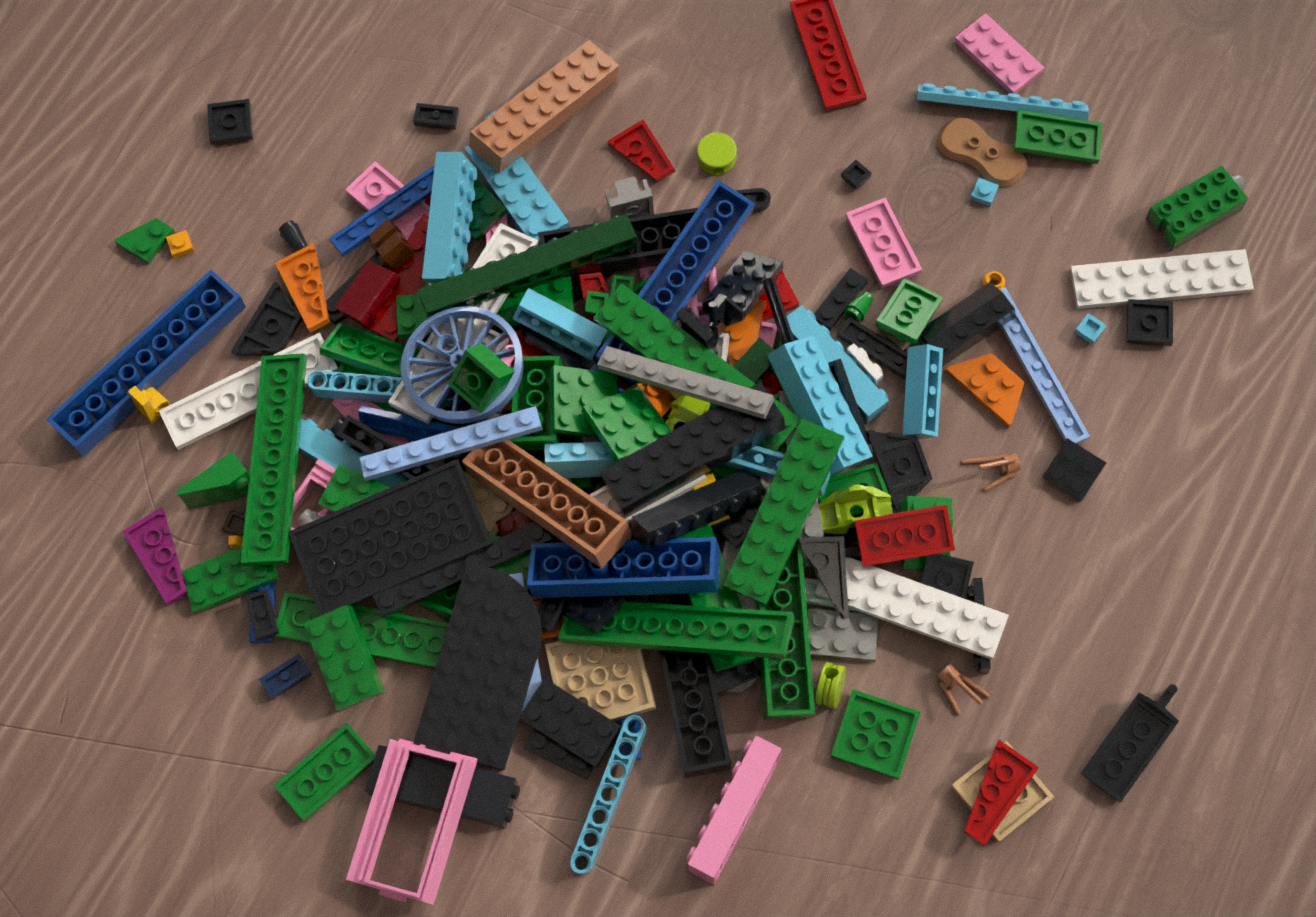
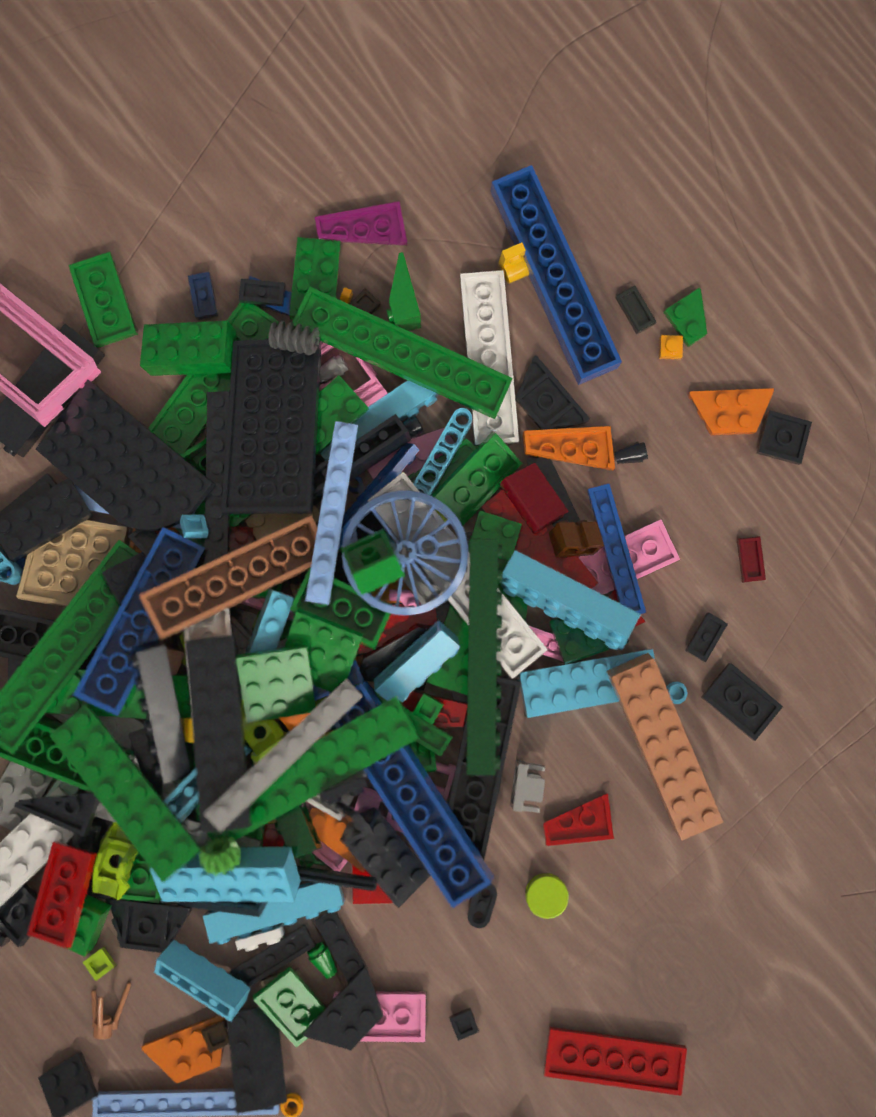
camera: 105 degrees right, 15 degrees up
none -> lime plate [83,947,117,981]
none -> medium azure plate [180,515,208,538]
none -> bright green gear [199,835,241,877]
none -> dark brown tile [201,1019,229,1053]
none -> dark grey piece [269,320,320,355]
none -> black wing [303,965,383,1051]
none -> pearl dark grey tile [615,285,657,334]
none -> orange wing [688,388,774,435]
none -> black plate [701,663,783,741]
none -> dark red tile [736,536,766,583]

